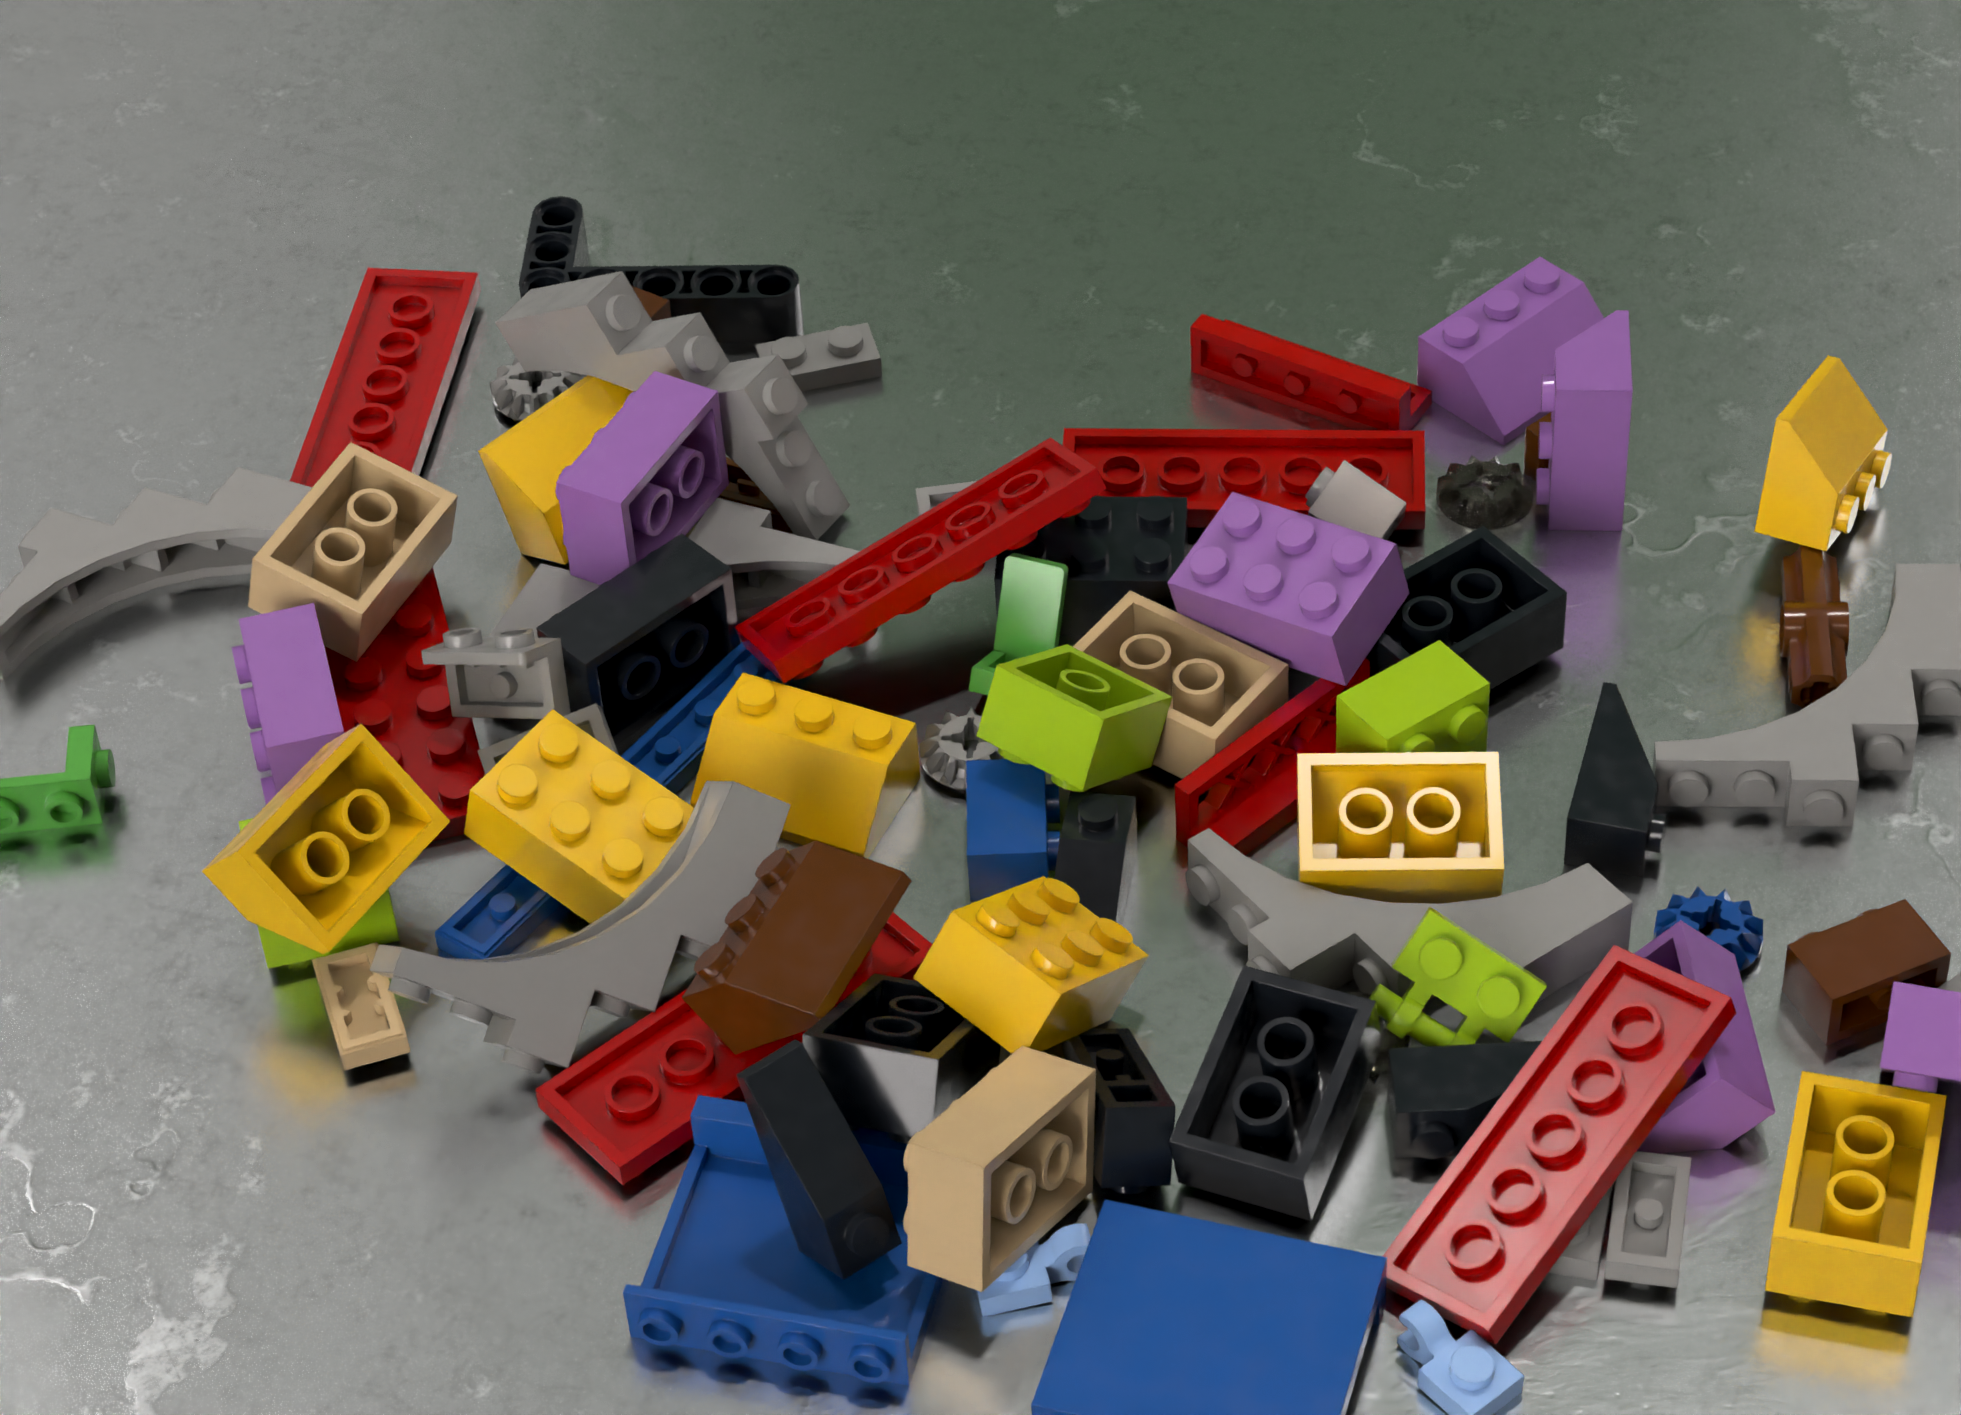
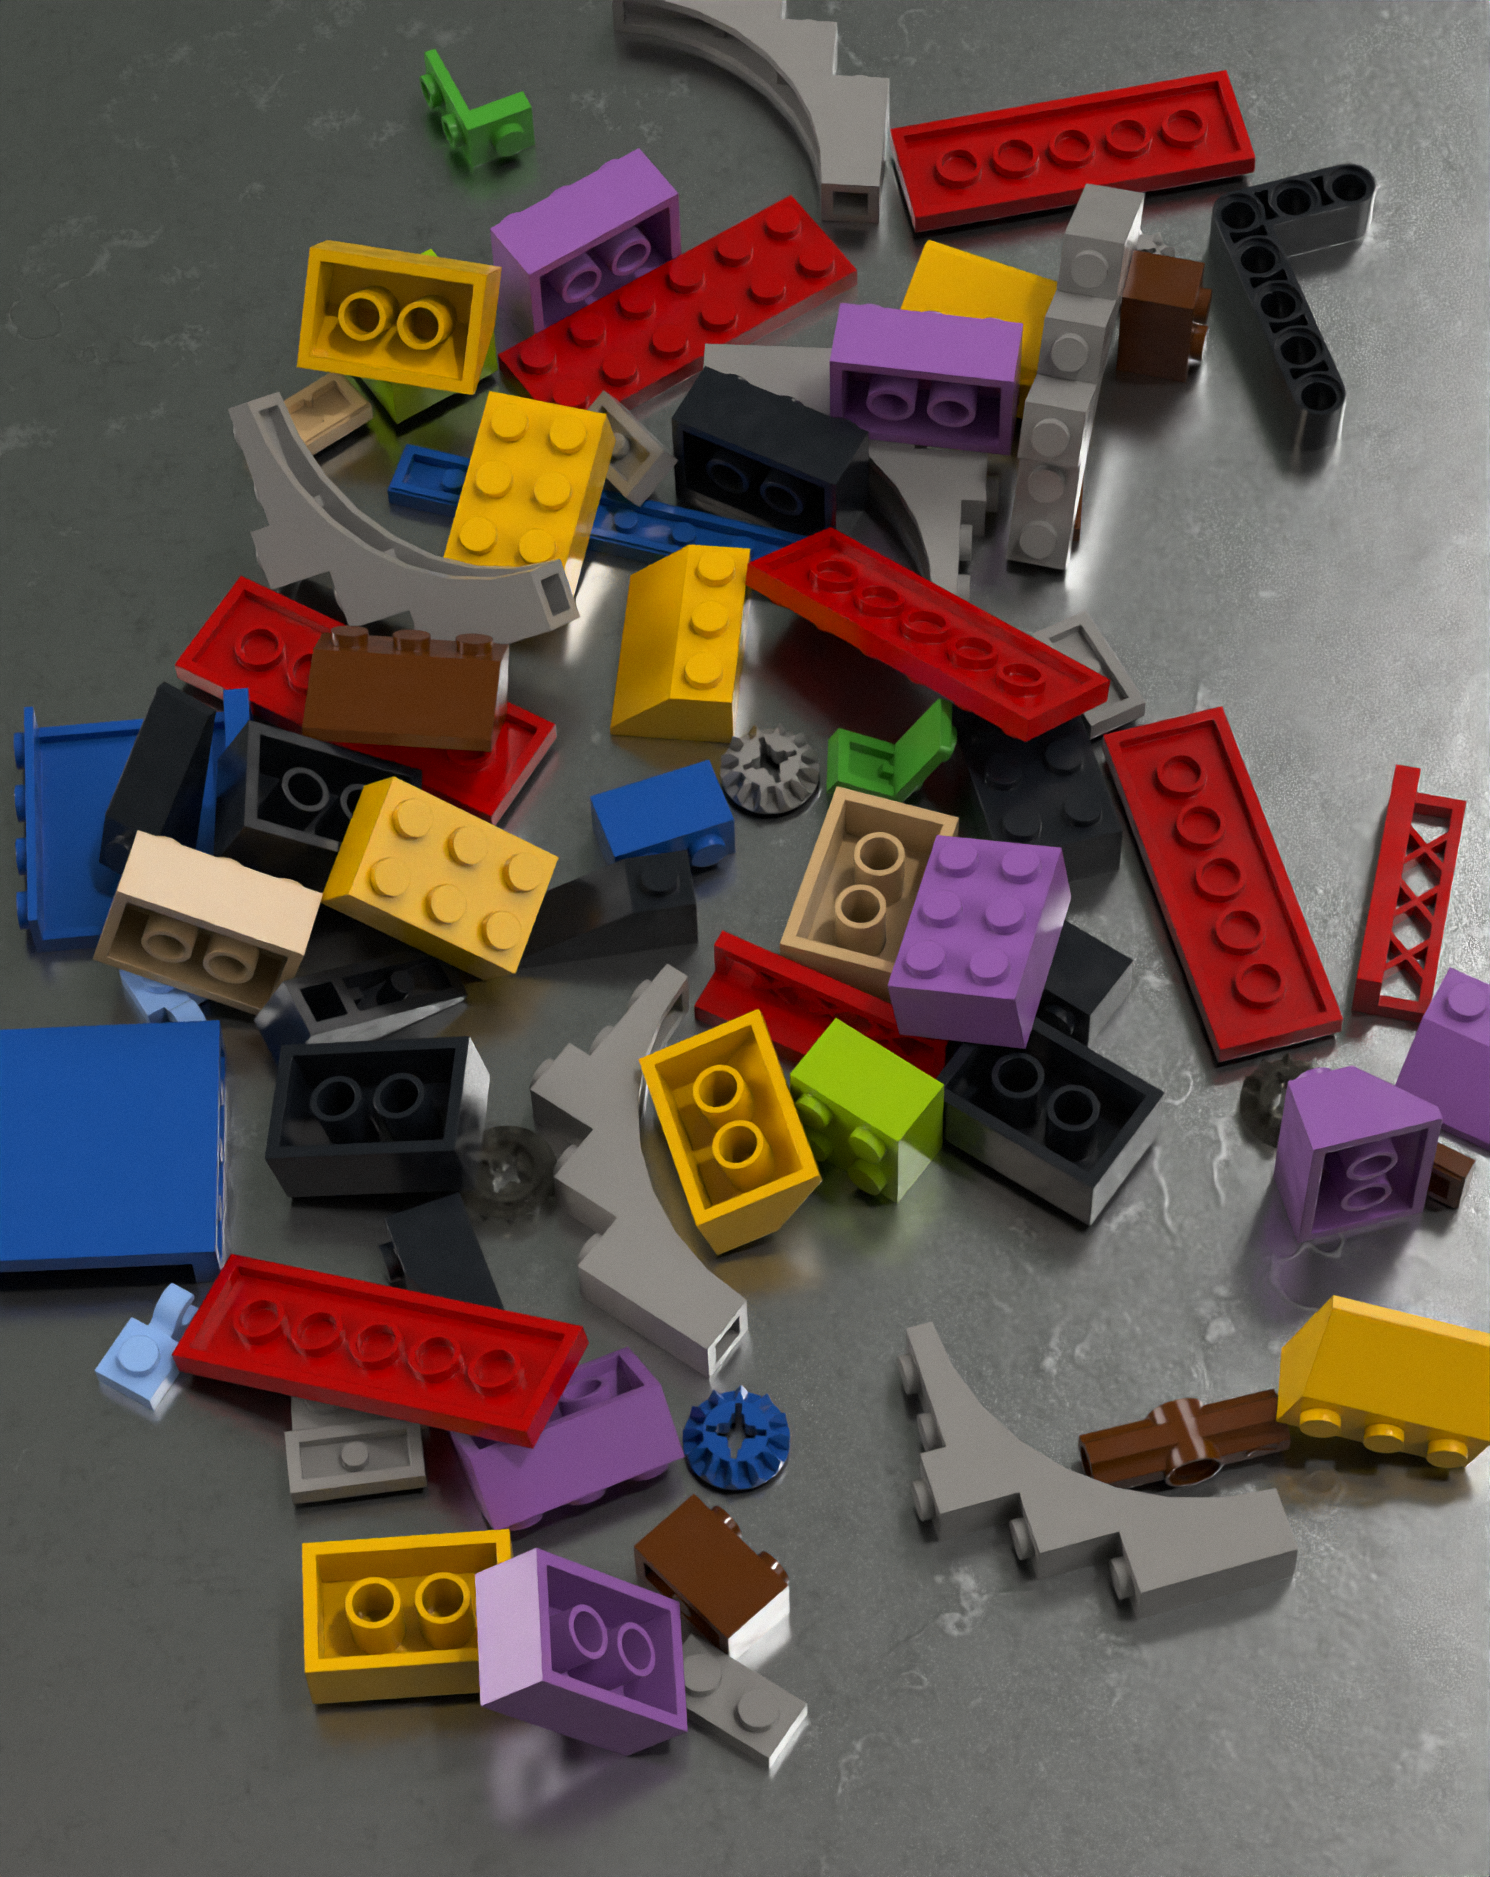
camera: 70 degrees right, 15 degrees up
tan brick [248,442,458,662] -> none
light grey bracket [421,628,571,719] -> none
light grey plate [755,323,882,392] -> none
lime brick [976,644,1172,792] -> none
light grey brick [1305,460,1407,540] -> none
lime plate [1369,907,1547,1047] -> none
black slope [1564,682,1668,878] -> none

